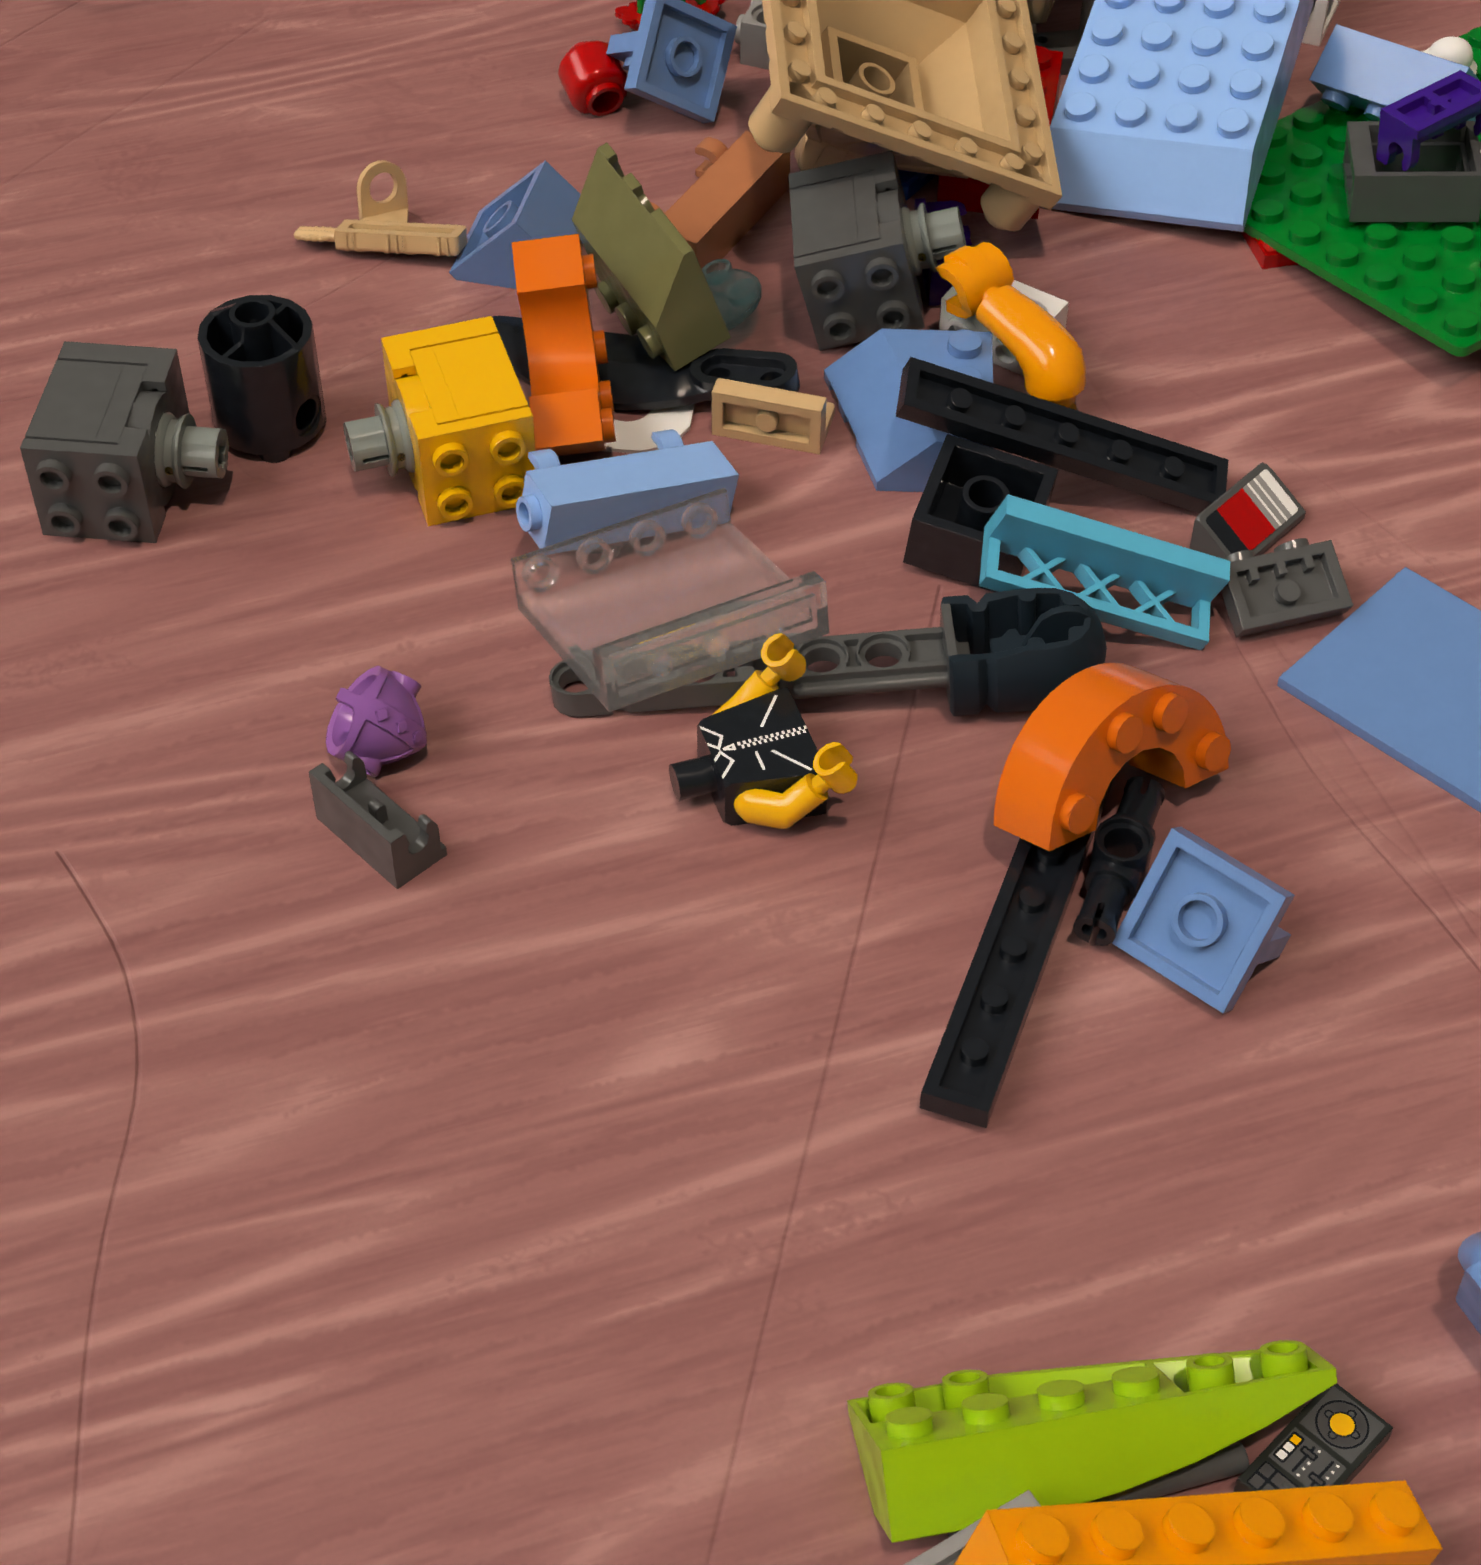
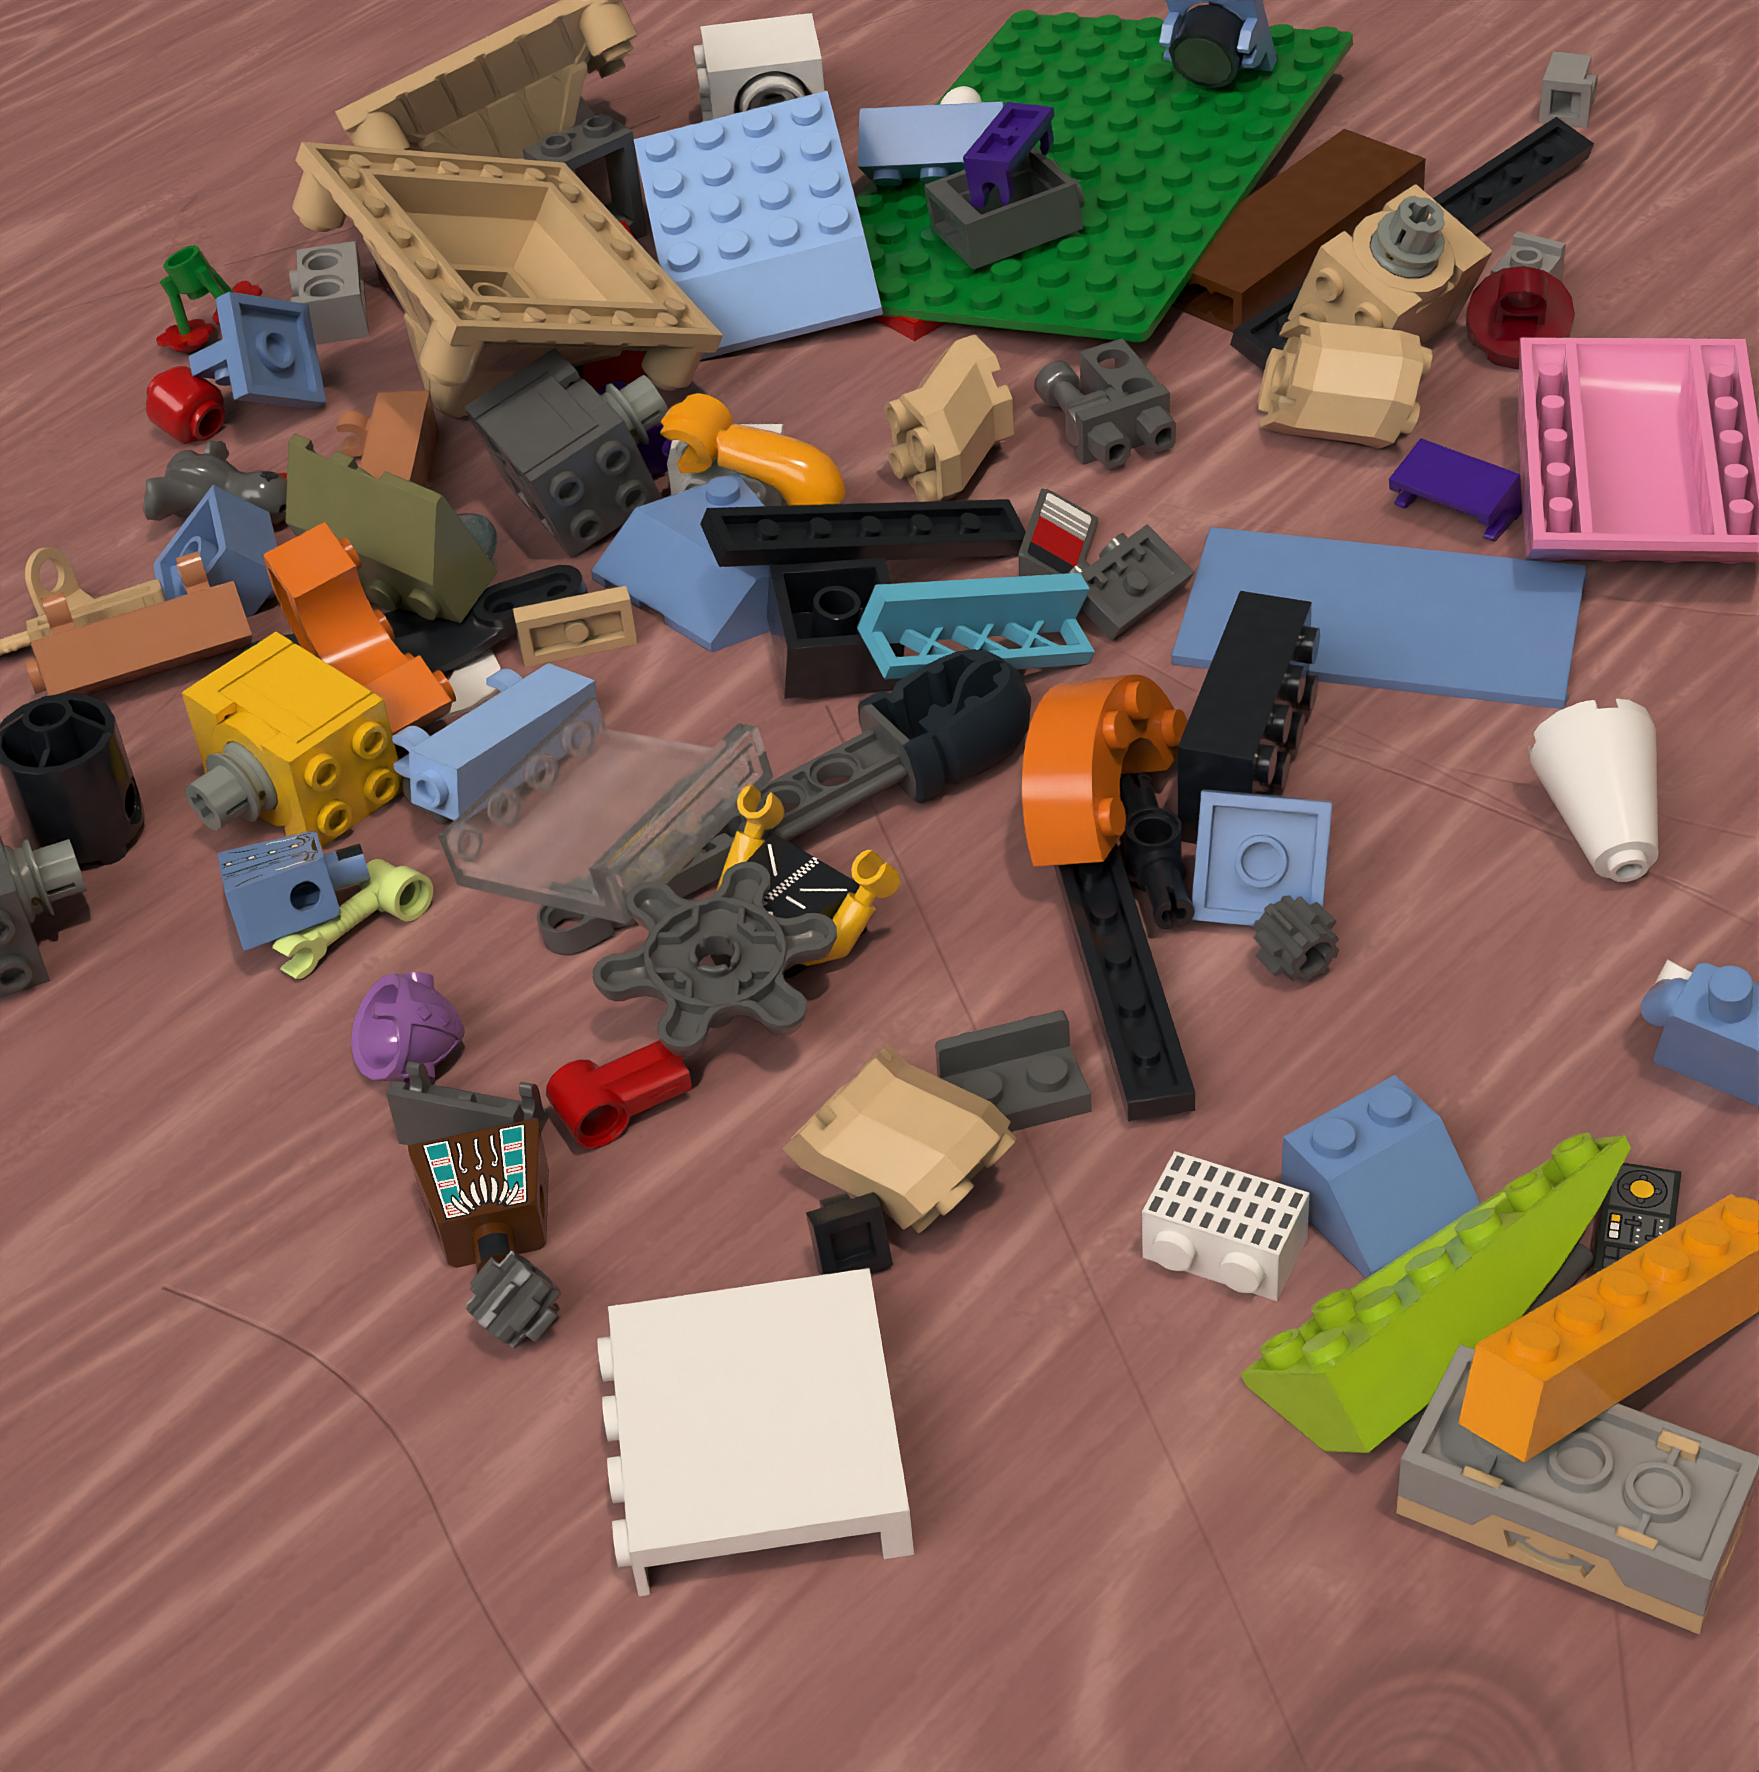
camera: 25 degrees left, 5 degrees down
none -> nougat brick [24,552,252,696]
none -> dark grey animal [143,440,287,526]
none -> medium blue torso [217,831,371,951]
none -> yellowish green brick [272,859,433,979]
none -> reddish brown torso [408,1118,549,1274]
none -> dark grey gear [466,1251,561,1348]
none -> red piece [546,1040,692,1149]
none -> dark grey plate [592,862,837,1057]
none -> white panel [597,1268,914,1596]
none -> tan brick [782,1043,1017,1234]
none -> black tile [806,1192,893,1275]
none -> tan brick [884,334,1014,502]
none -> dark grey bracket [935,1010,1092,1132]
none -> dark grey hips [1034,338,1176,469]
none -> white brick [1142,1151,1309,1301]
none -> black brick [1178,591,1320,844]
none -> dark grey gear [1253,895,1339,983]
none -> medium blue slope [1281,1075,1481,1278]

